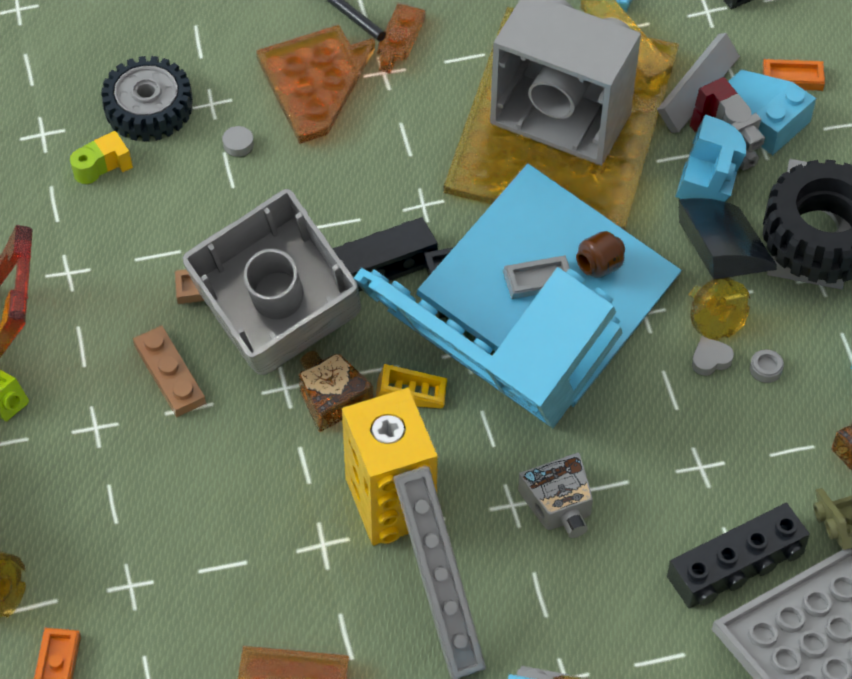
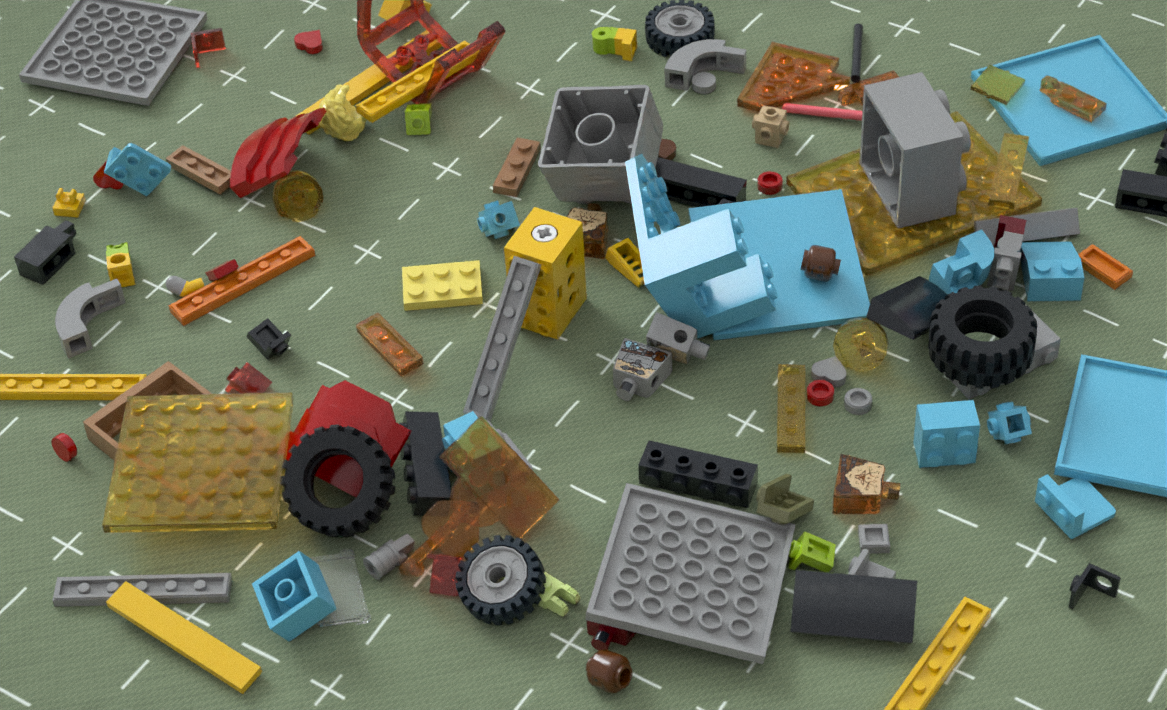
camera: 50 degrees right, 10 degrees down
light grey tile [503,255,570,299] -> none
none -> light yellow plate [402,260,483,311]
none -> medium azure brick [477,200,520,239]
none -> light grey torso [646,312,711,364]
none -> light grey arch [665,39,746,91]
none -> tan brick [752,105,790,148]
none -> red tile [757,171,783,195]
none -> clear yellow tile [777,364,805,453]
none -> coral piece [782,103,862,121]
none -> red tile [807,380,834,407]

